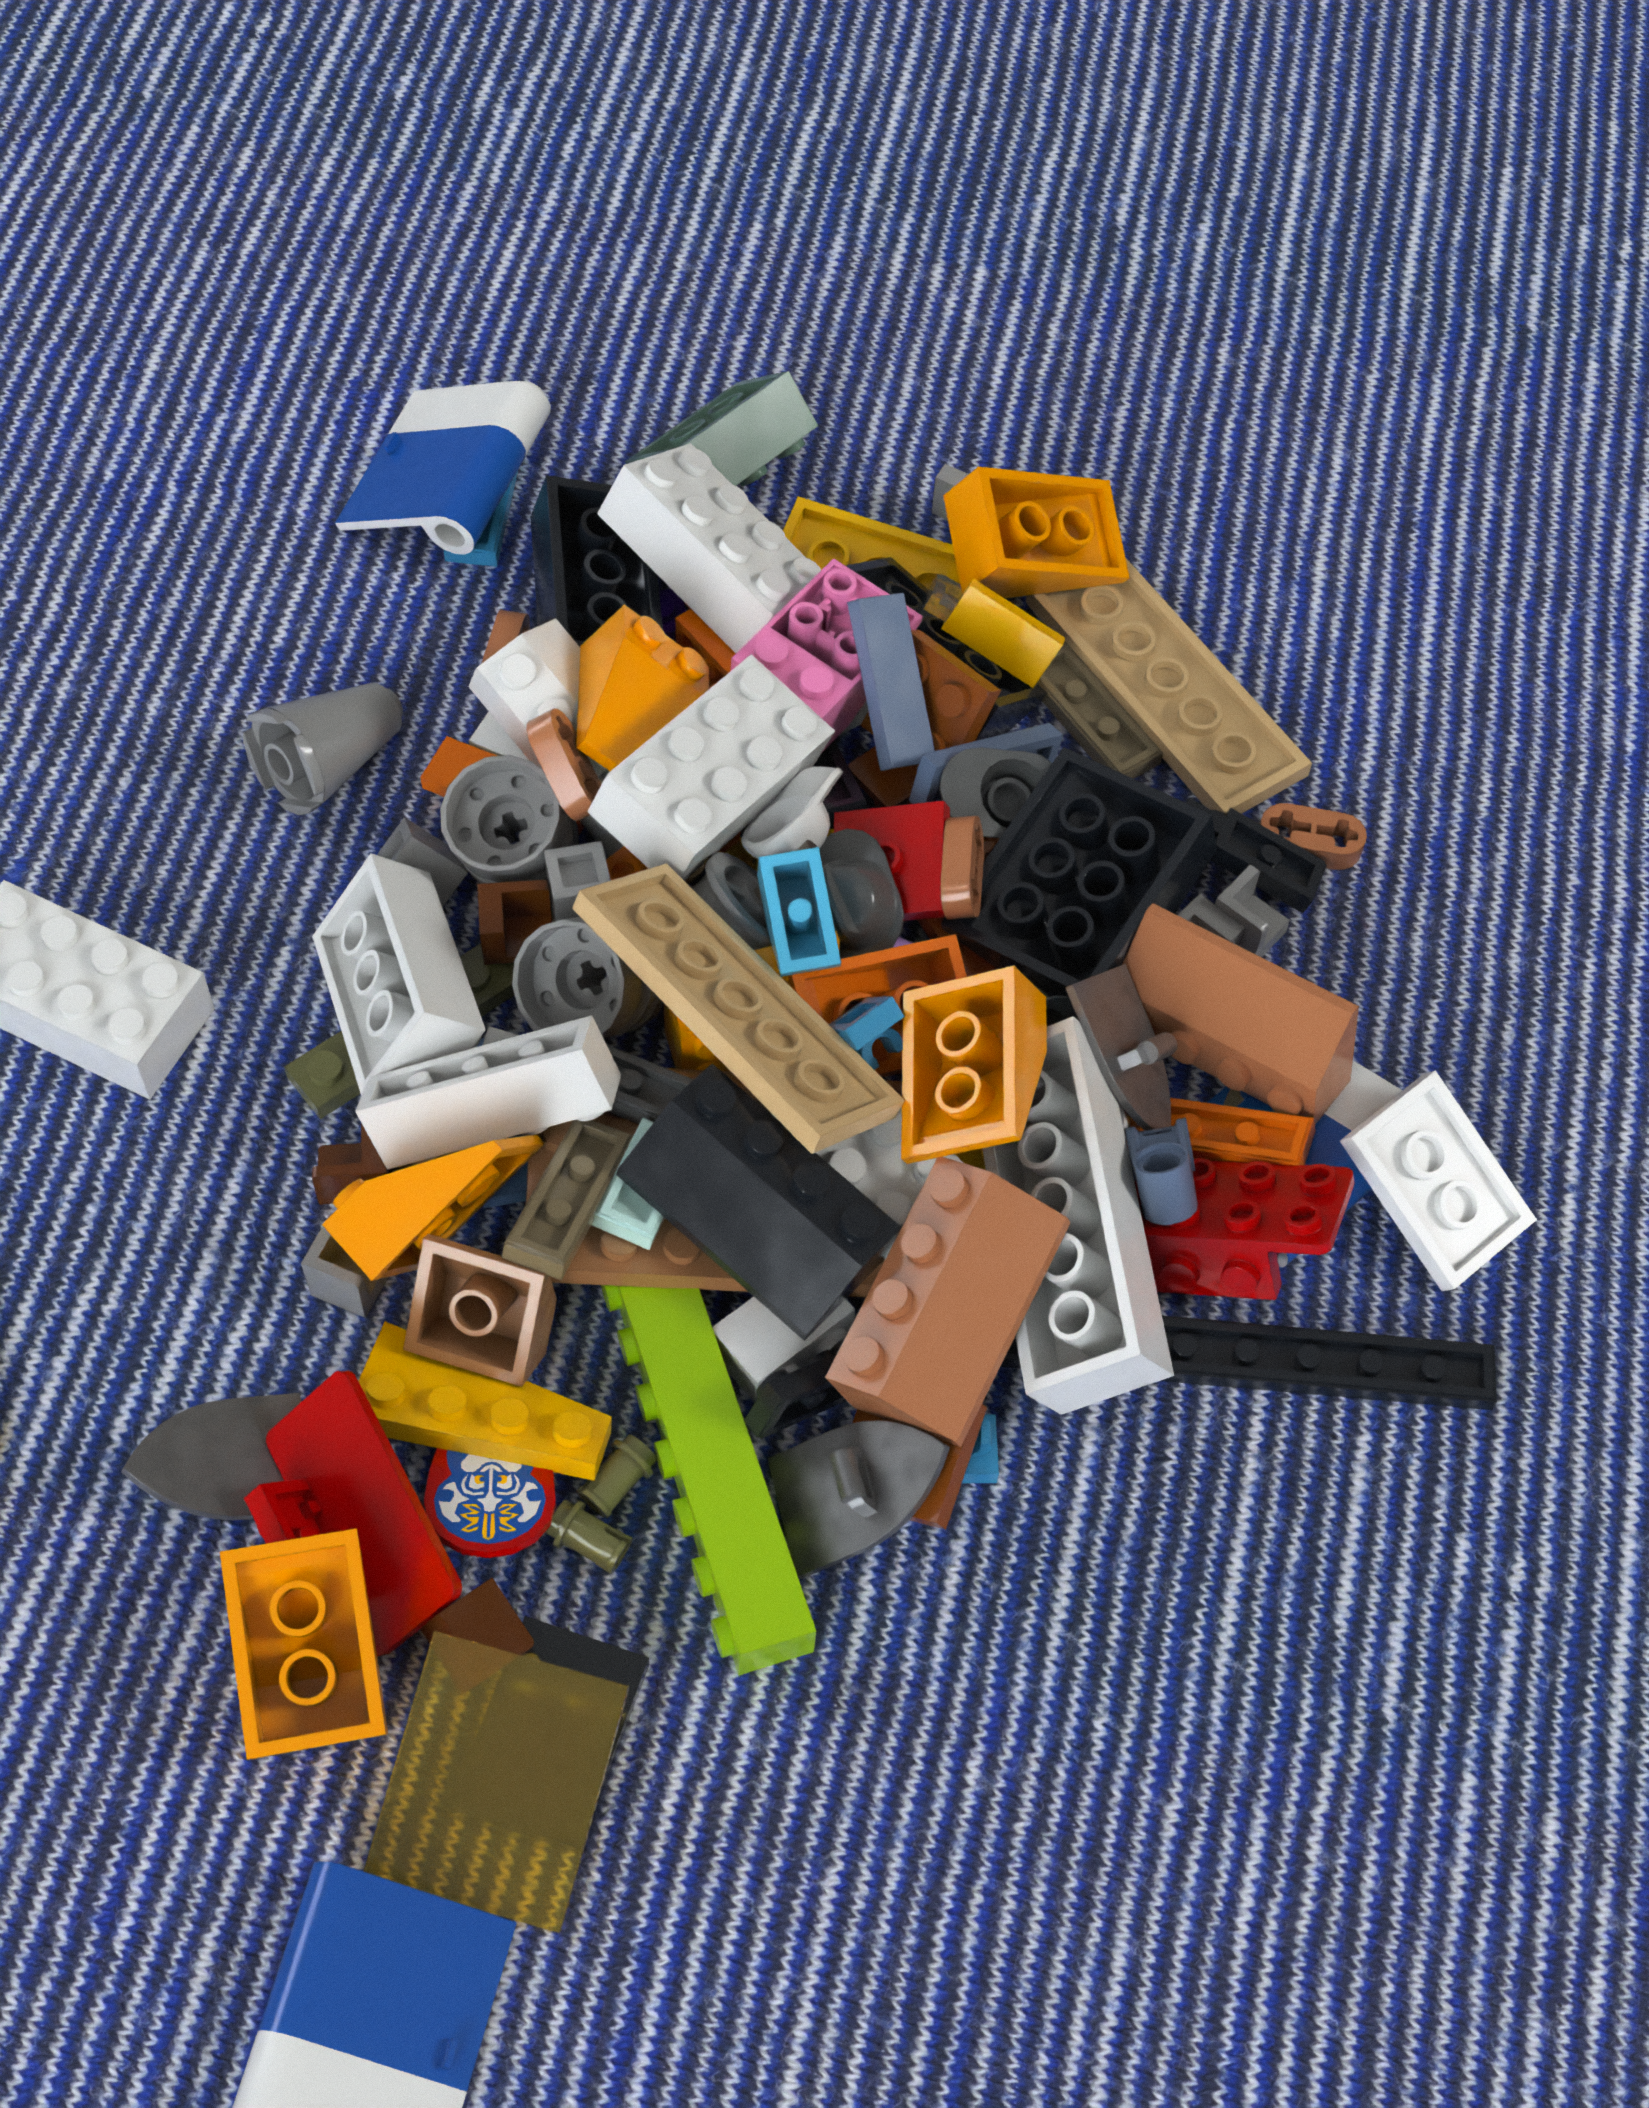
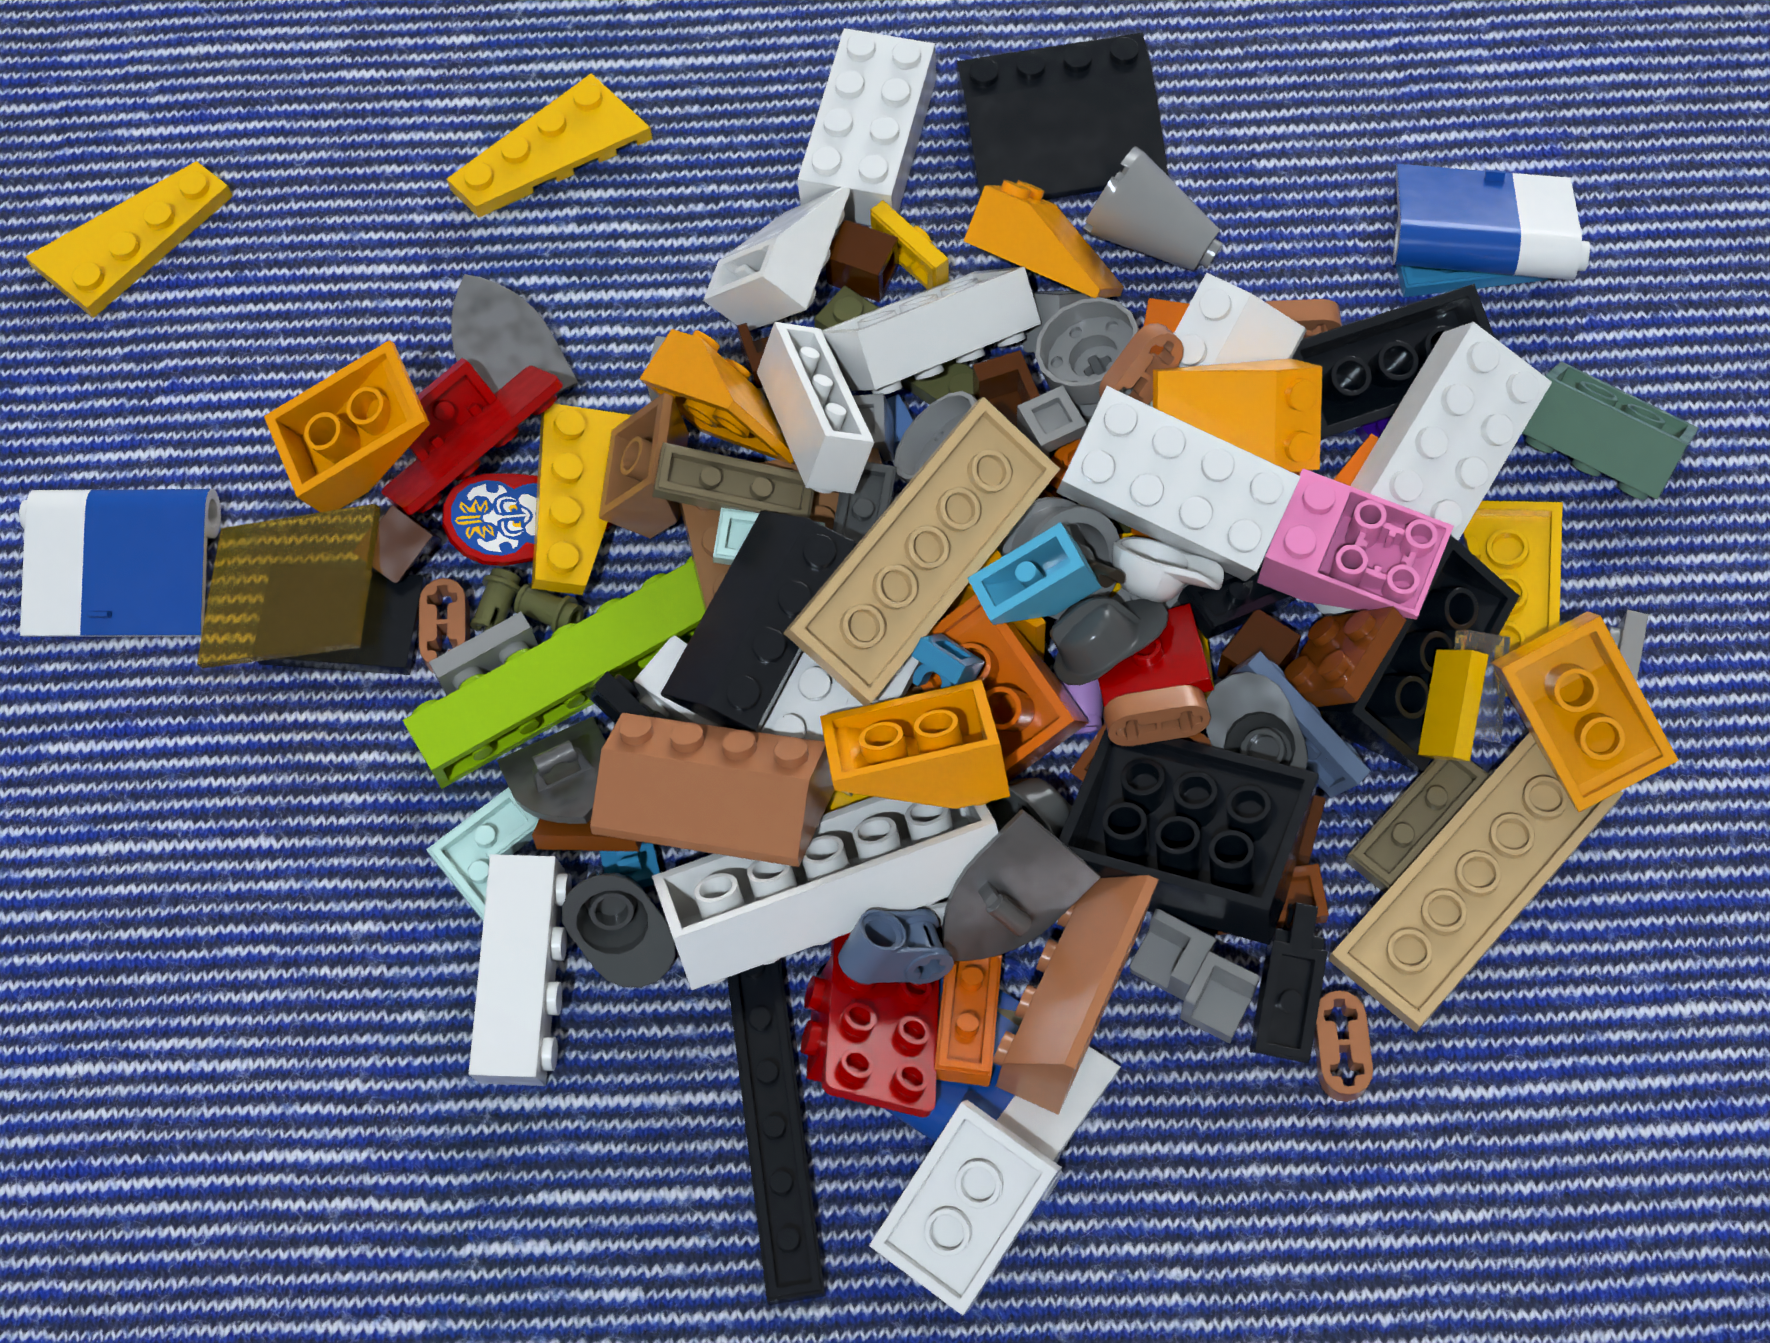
camera: 85 degrees right, 5 degrees up
sand blue tile [847,593,935,771] -> none
none -> nougat beam [419,578,470,673]
none -> light aqua tile [426,787,540,921]
none -> light grey plate [429,611,538,696]
none -> white brick [469,854,572,1086]
none -> dark grey piece [562,871,675,988]
none -> white slope [703,186,850,331]
none -> reddish brown panel [825,220,899,302]
none -> yellow plate [870,200,949,290]
none -> black slope [957,32,1169,200]
none -> light orange slope [964,180,1124,298]

